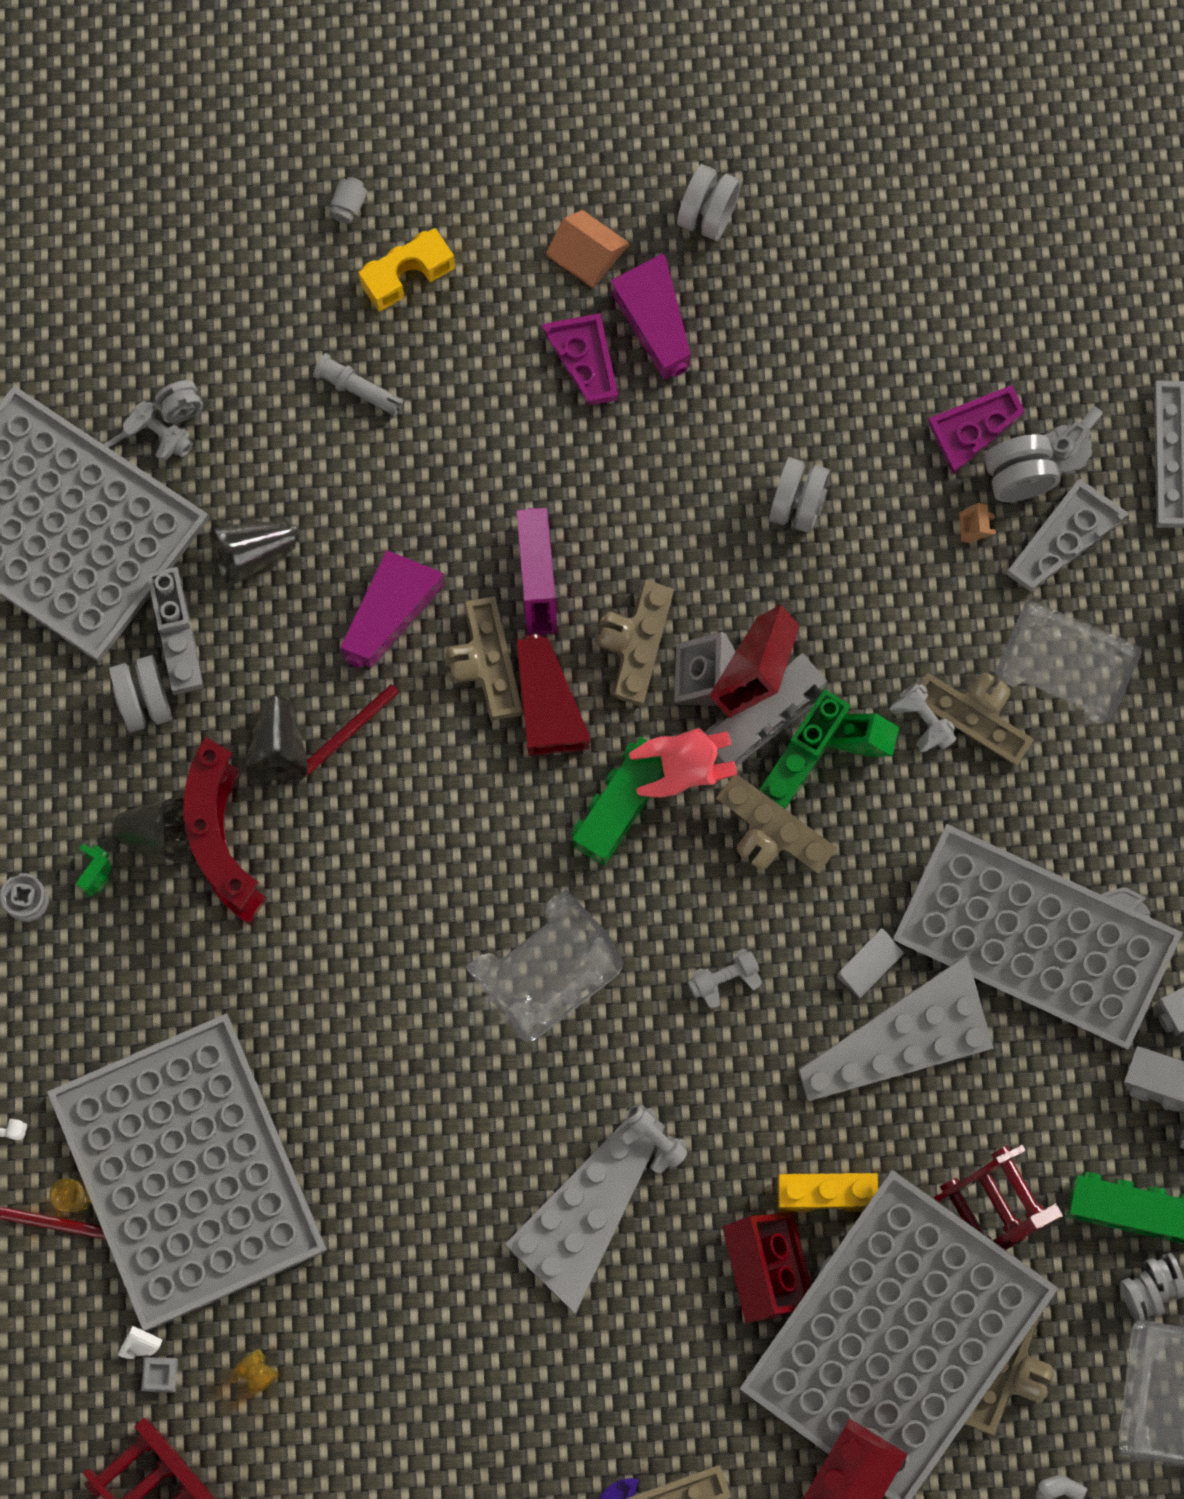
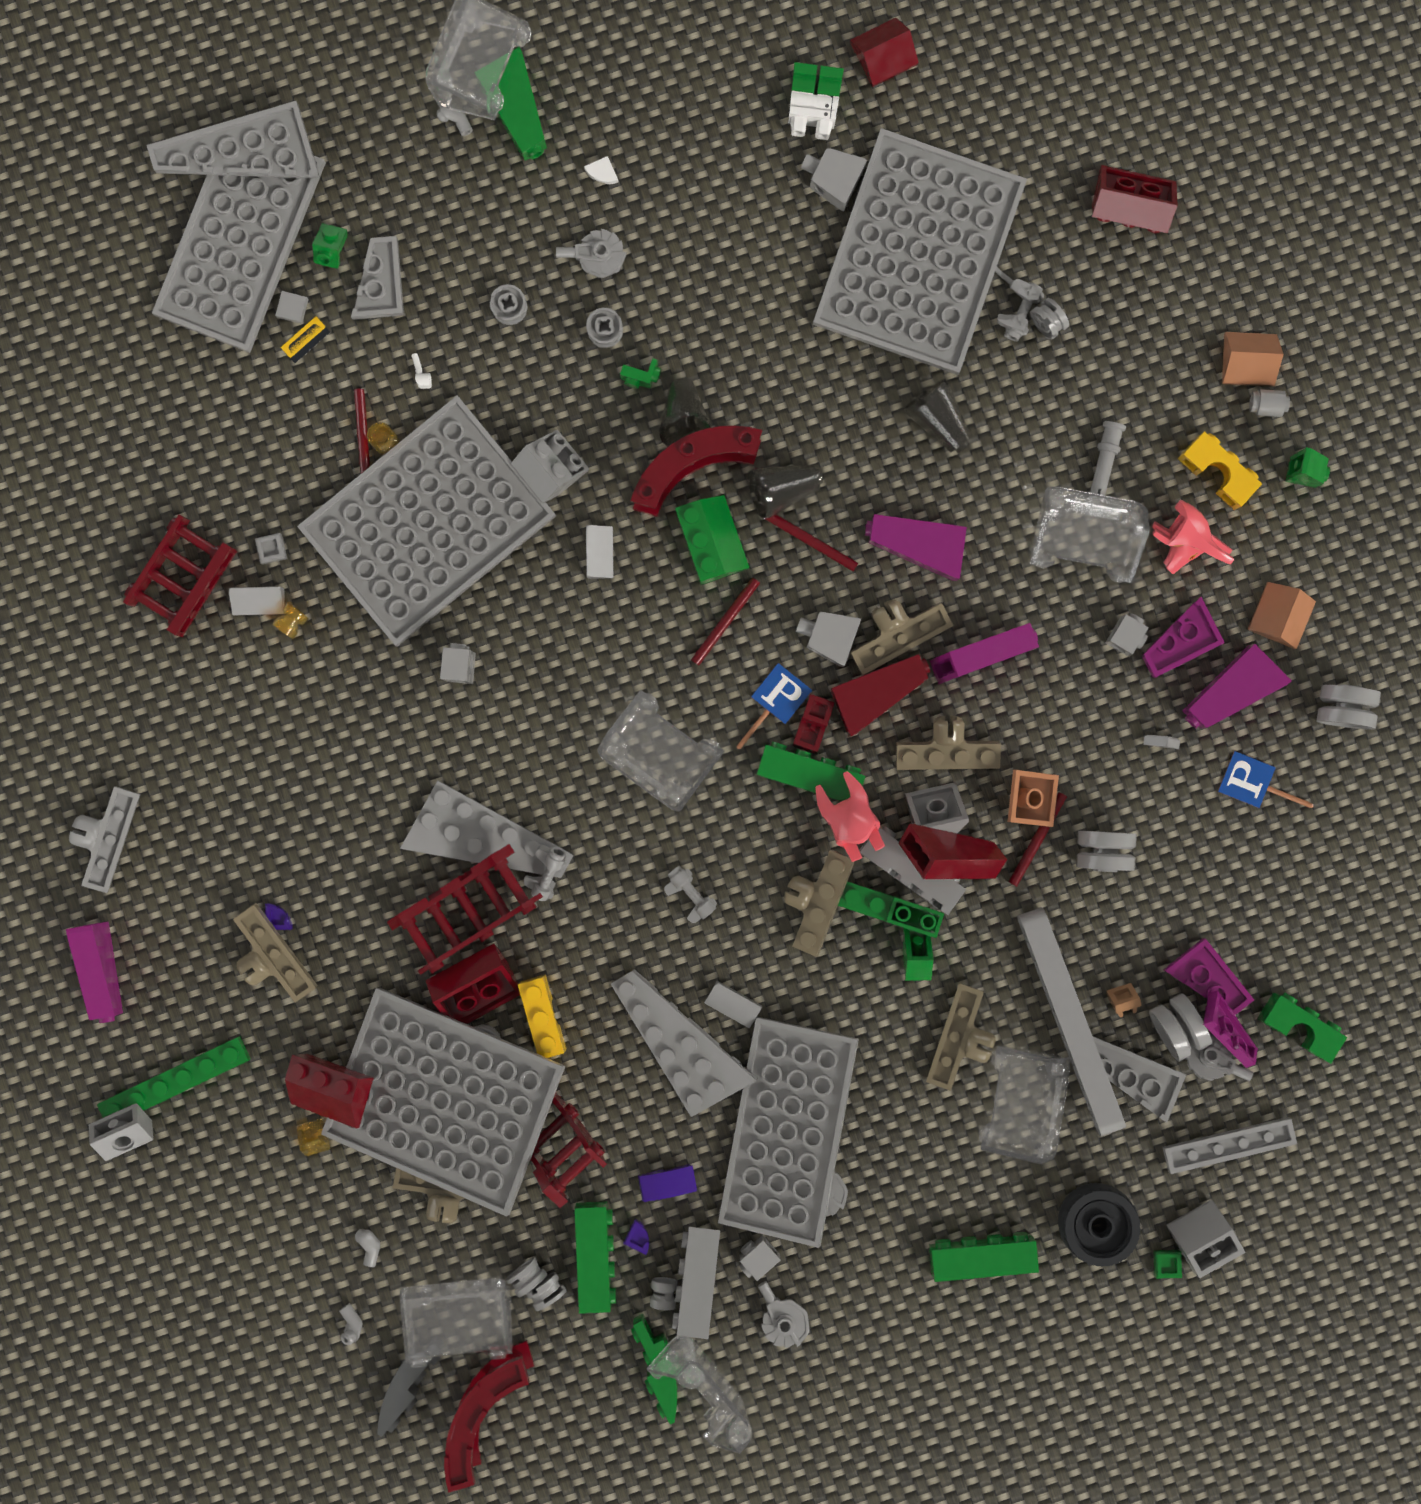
camera: 75 degrees right, 15 degrees up
light grey wheel [109,655,172,733] -> none
white tile [118,1326,162,1359] -> none
light grey slope [147,567,204,695] -> none
light grey piece [890,683,957,752] -> none
none -> light grey slope [229,587,285,615]
none -> dark red fence [387,844,543,975]
none -> light grey brick [440,643,476,684]
none -> light grey slope [511,430,589,503]
none -> light grey slope [586,525,614,579]
none -> dark purple tile [623,1219,649,1255]
none -> dark purple slope [638,1164,697,1202]
none -> green slope [675,495,749,585]
none -> dark red bar [691,577,760,666]
none -> blue piece [736,663,812,749]
none -> dark red slope [792,694,835,754]
none -> light grey torso [796,612,861,667]
none -> nougat slope [1007,770,1059,827]
none -> dark red bar [1008,792,1067,887]
none -> light grey beam [1017,907,1126,1137]
none -> clear windscreen [1030,486,1150,583]
none -> slope [1092,165,1178,233]
none -> light grey brick [1105,614,1149,656]
none -> light grey tile [1143,735,1180,749]
none -> coral piece [1152,500,1234,574]
none -> magenta wing [1203,990,1258,1068]
none -> blue piece [1218,751,1314,808]
none -> nougat slope [1222,332,1284,387]
none -> green arch [1257,992,1348,1064]
none -> green slope [1285,447,1330,488]

